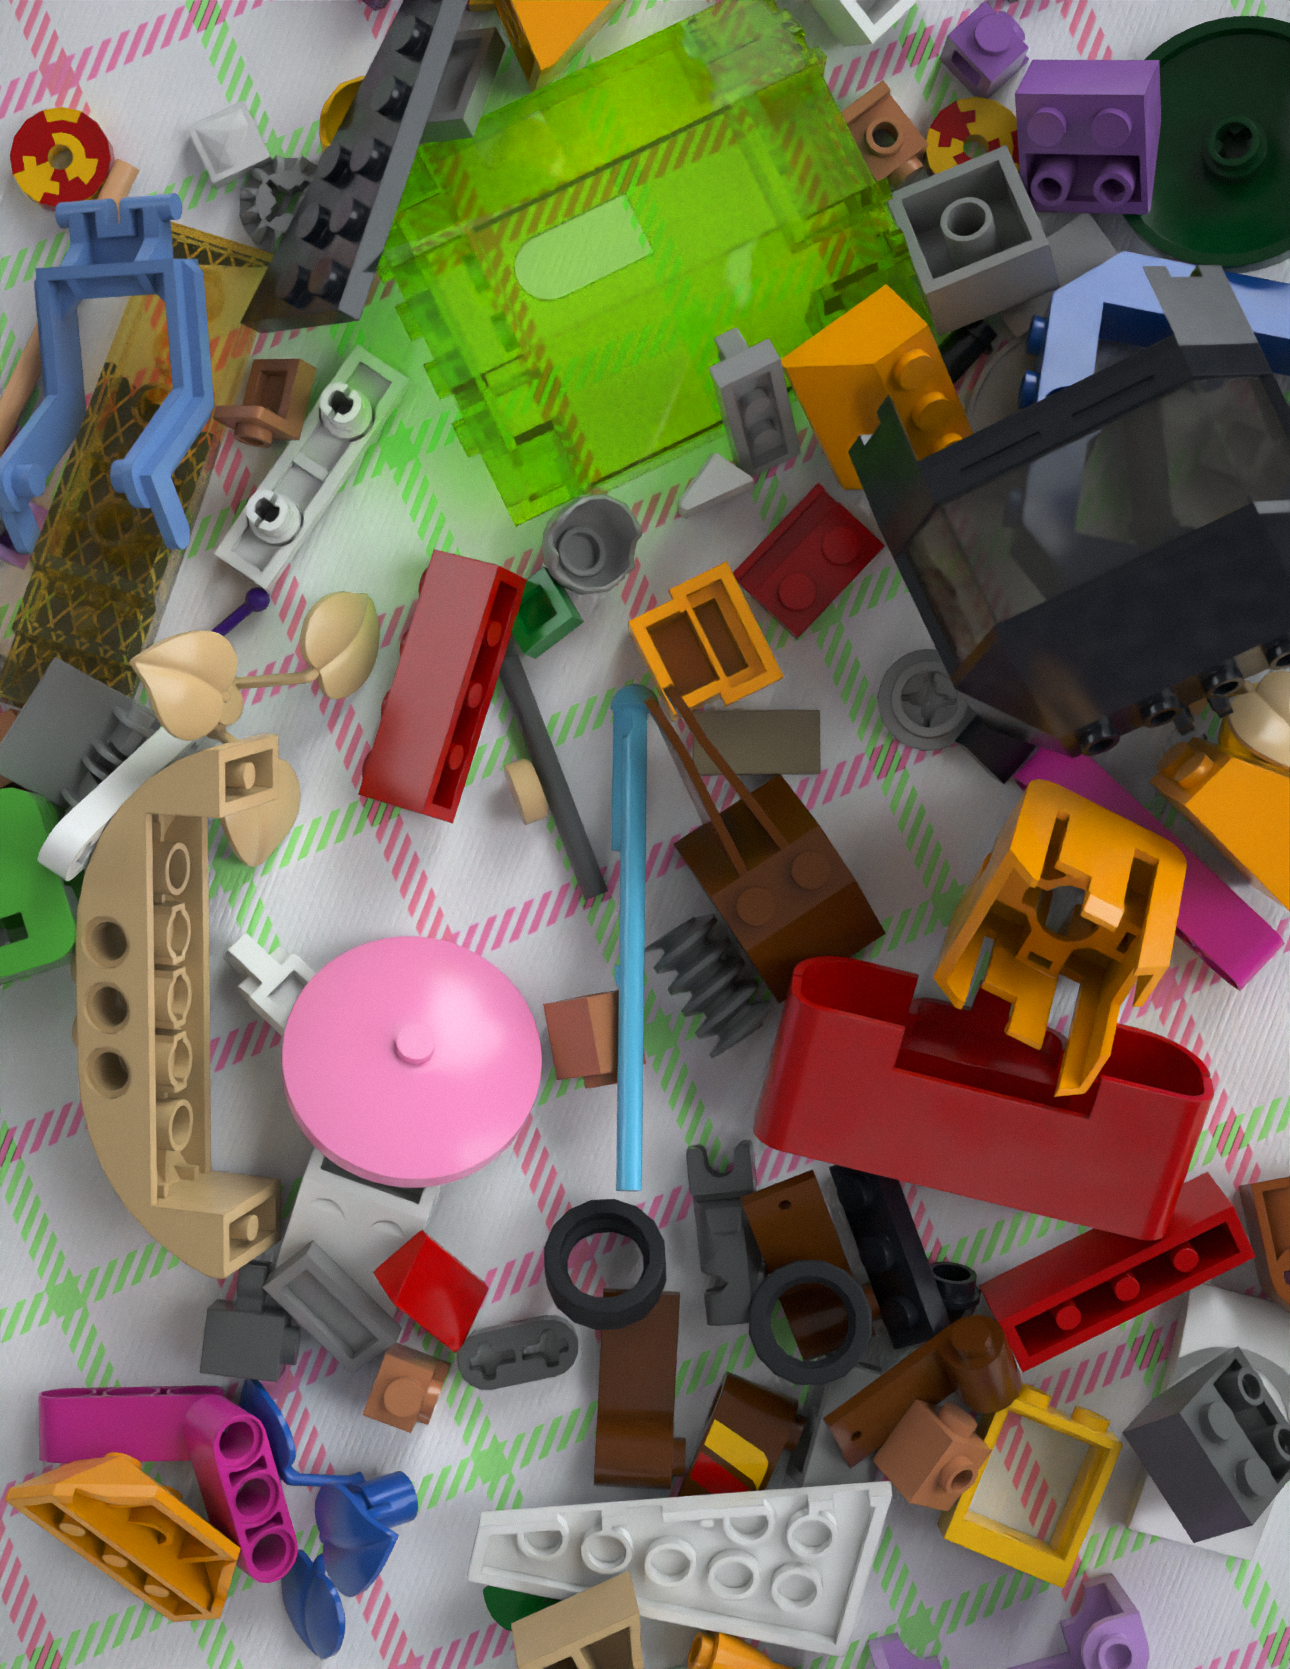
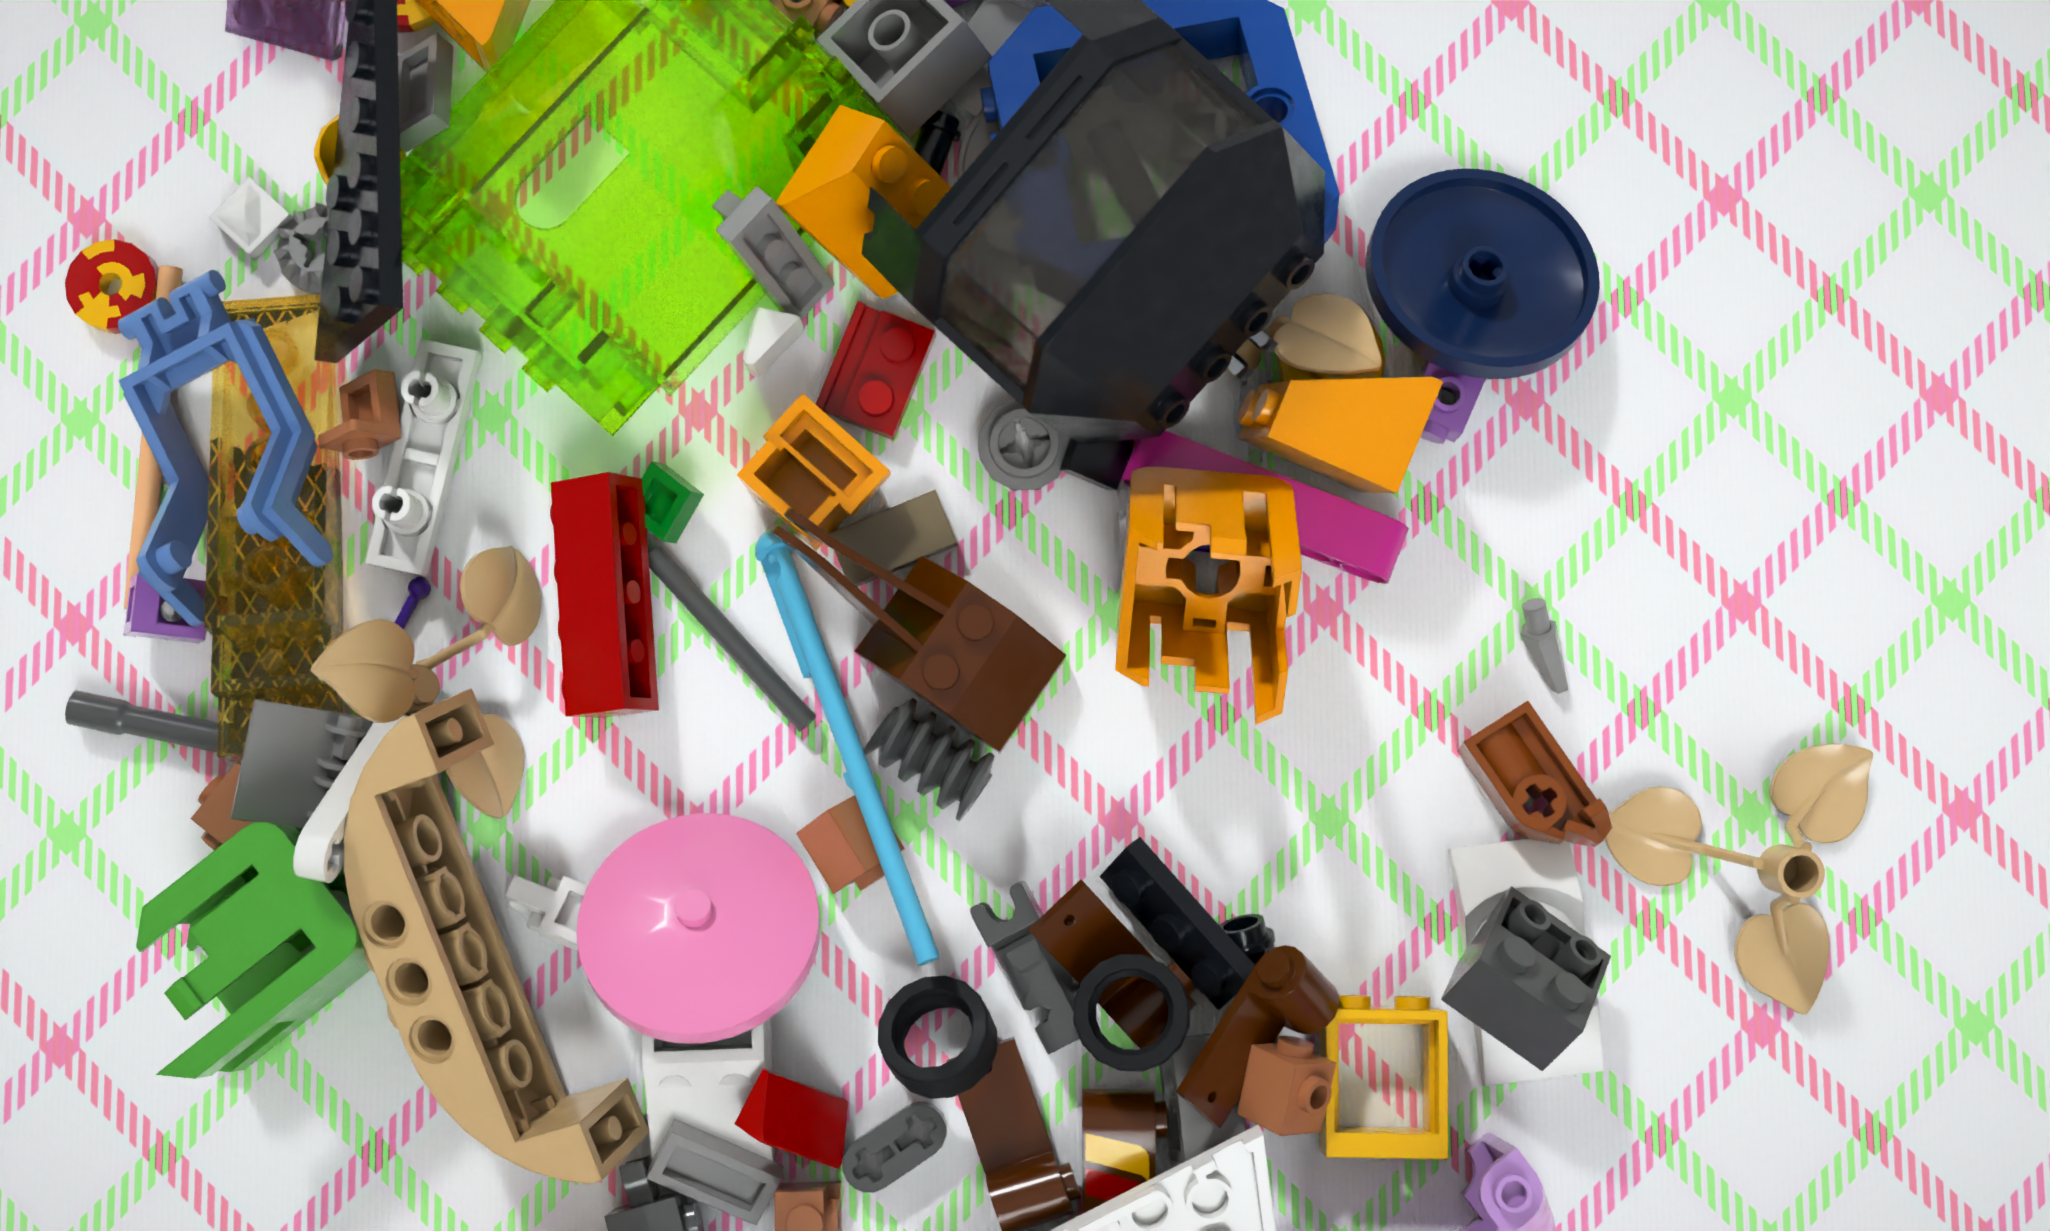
camera: 15 degrees left, 5 degrees down
tan tile [503,758,549,825] -> none
light grey hair [542,494,642,595] -> none
red piece [753,956,1214,1241] -> none
red brick [978,1172,1256,1372] -> none

